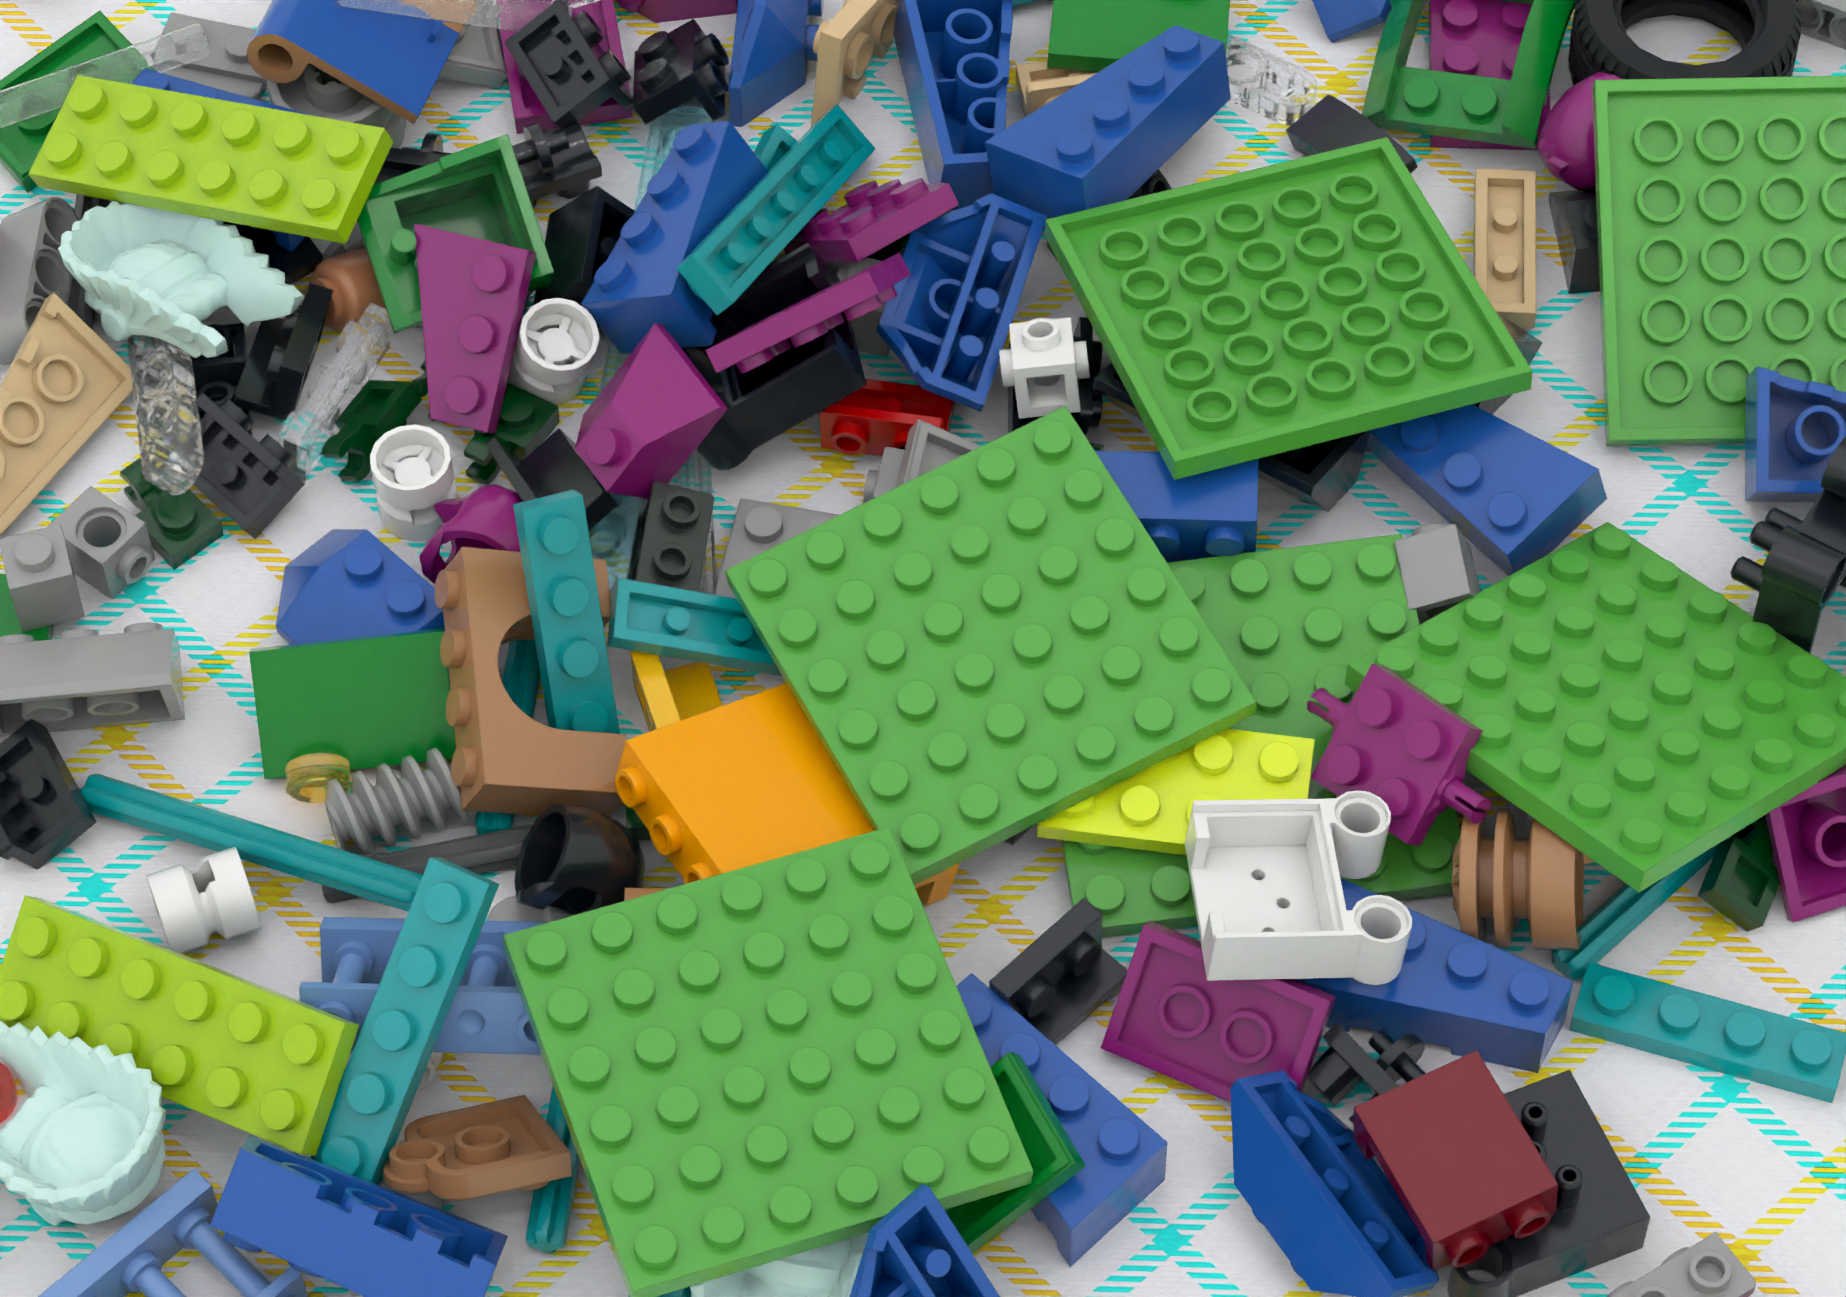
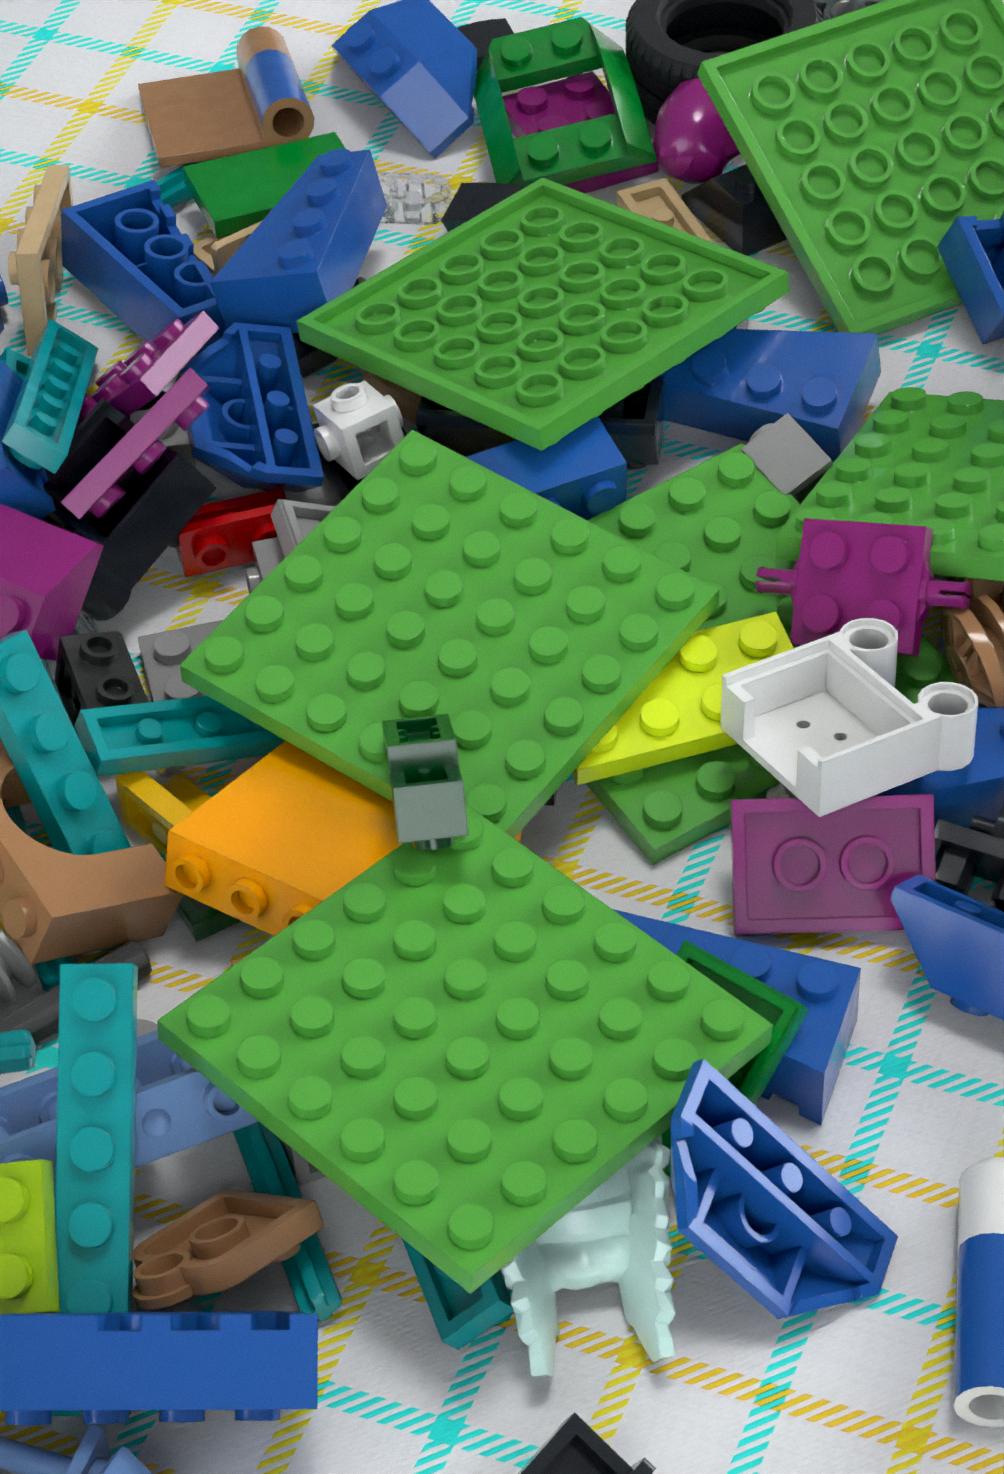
camera: 25 degrees left, 10 degrees down
black piece [514,804,645,915] -> none
black bracket [989,898,1127,1045] -> none
none -> slope [382,714,469,850]

